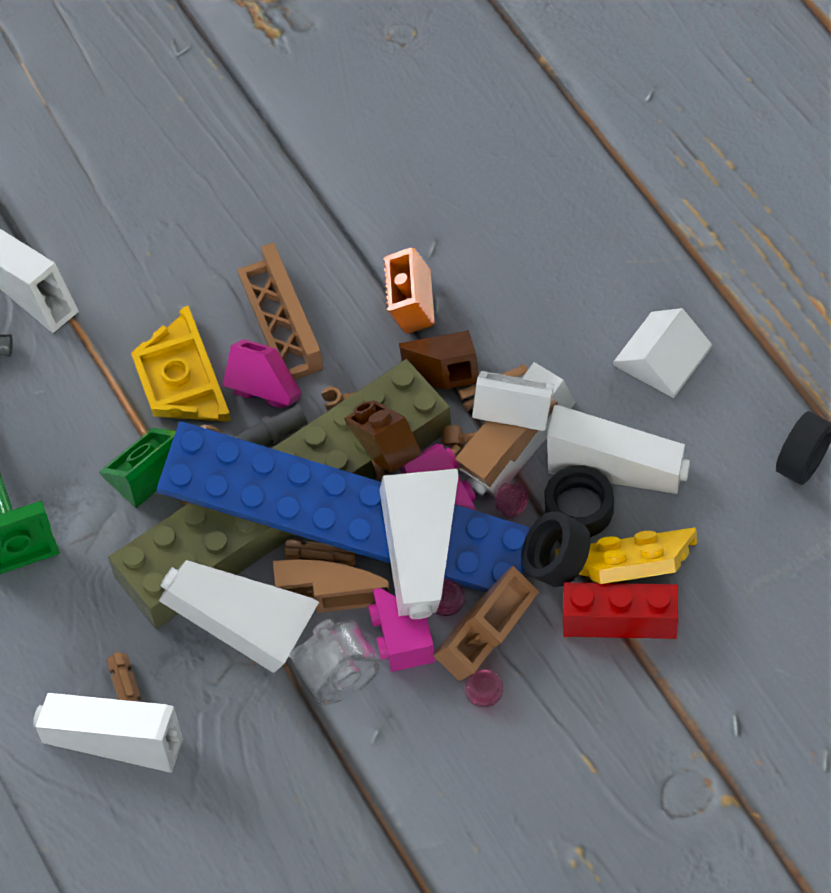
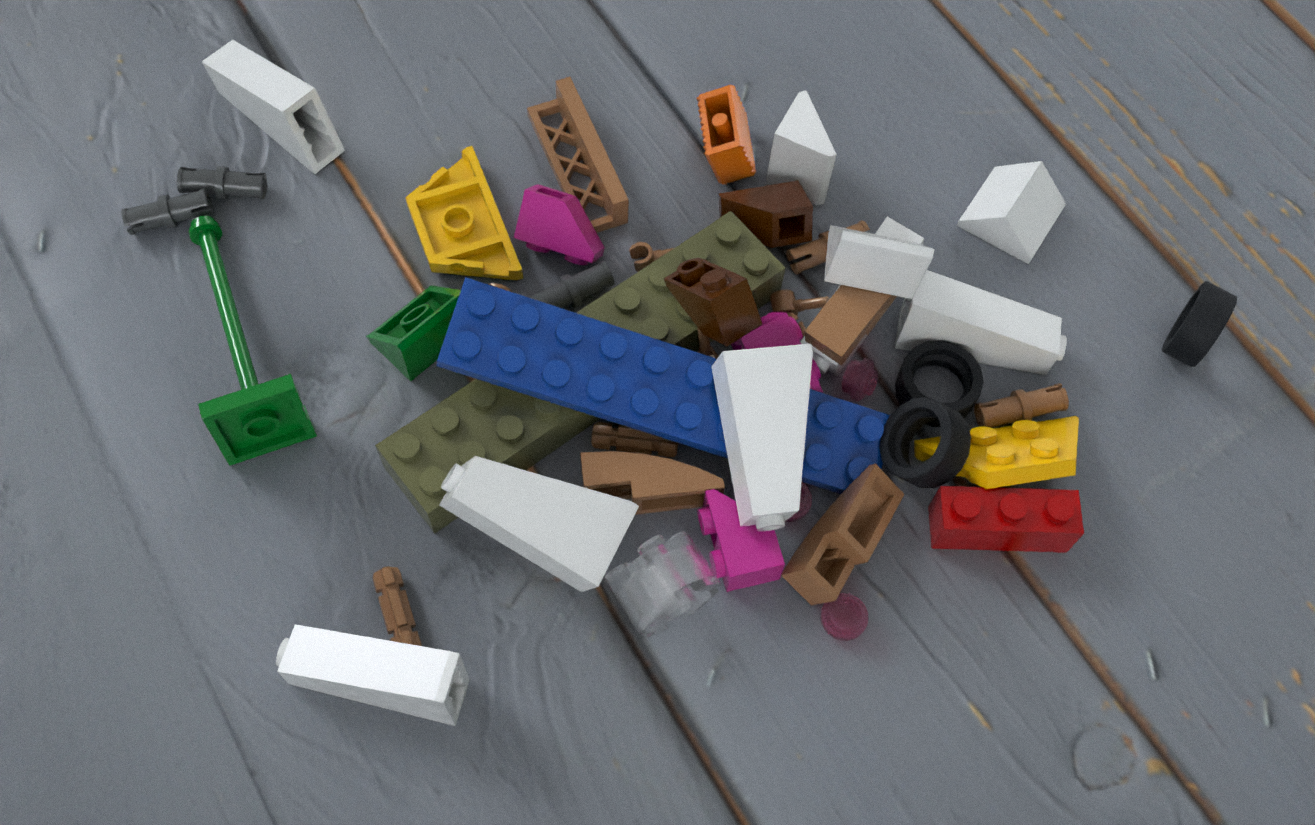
camera: 10 degrees left, 5 degrees up
none -> white slope [766,90,837,205]
none -> medium nougat pin [974,383,1069,428]

